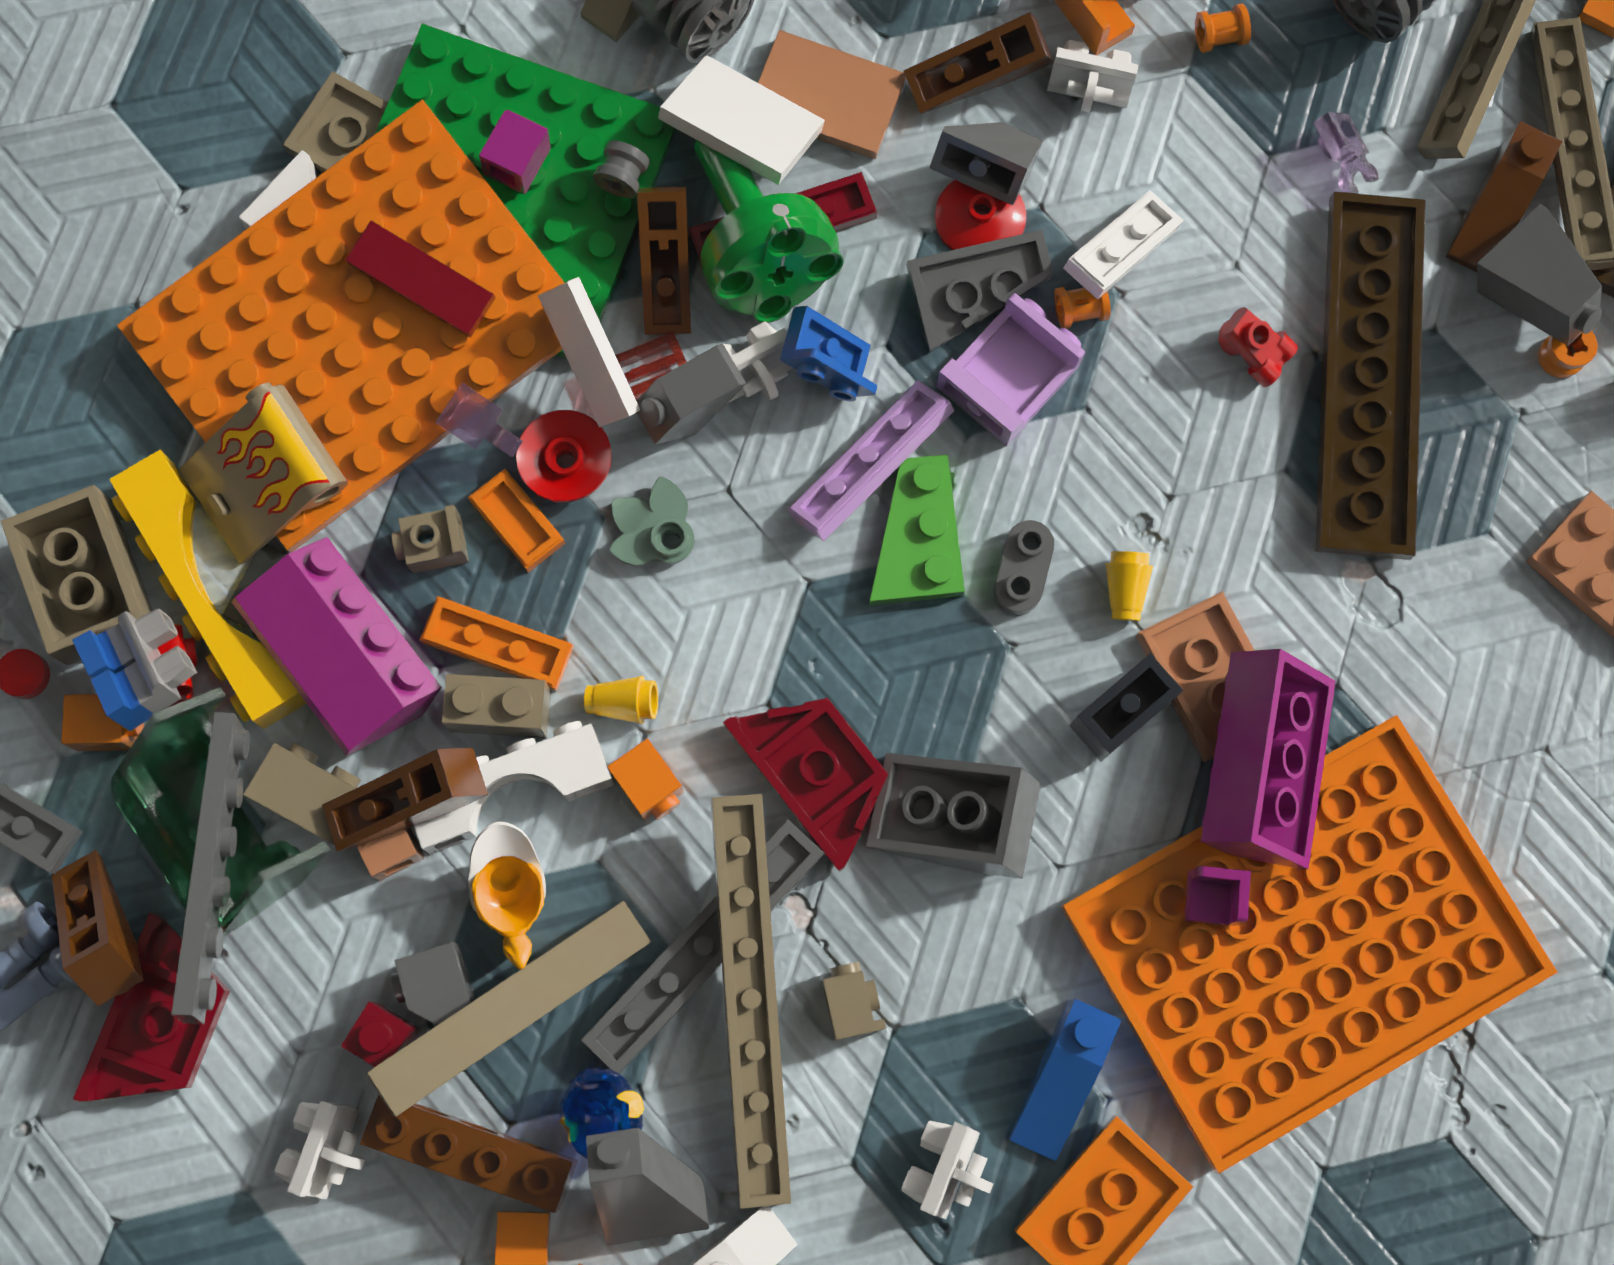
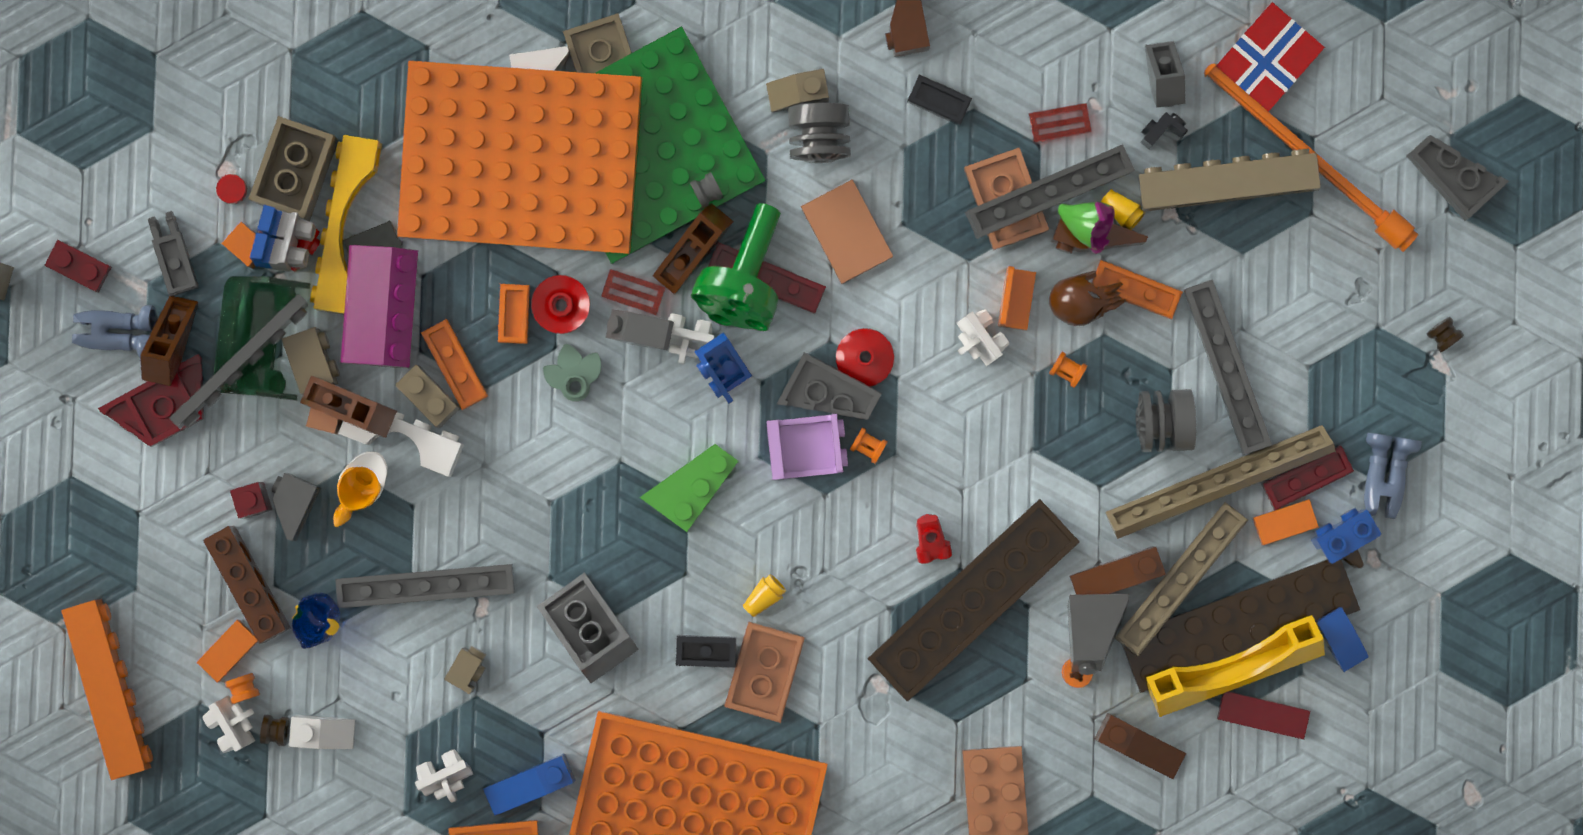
camera: 45 degrees right, 10 degrees up
dark tan door [178,382,348,564] -> none
white hips [274,1101,366,1199] -> none
dark red tile [345,220,496,338] -> none
dark tan tile [366,901,651,1118] -> none
dark tan brick [392,505,469,573] -> none
clear purple plate [435,382,523,457] -> none
magenta panel [479,110,551,195] -> none
white tile [538,277,640,427] -> none
yellow cone [584,675,658,724] -> none
dark grey slope [586,1128,709,1246] -> none
orange brick [607,738,684,821] -> none
white tile [658,55,825,185] -> none
dark tan plate [710,794,791,1209] -> none
dark red wing [723,698,888,872] -> none
lavender tile [788,380,954,542] -> none
reddish brown slope [903,12,1054,114] -> none
dark grey slope [929,122,1043,205] -> none
dark grey plate [993,520,1054,616] -> none
white tile [1063,191,1184,299] -> none
magenta panel [1185,866,1251,927] -> none
magenta slope [1201,649,1336,869] -> none
clear purple plate [1313,112,1379,194] -> none

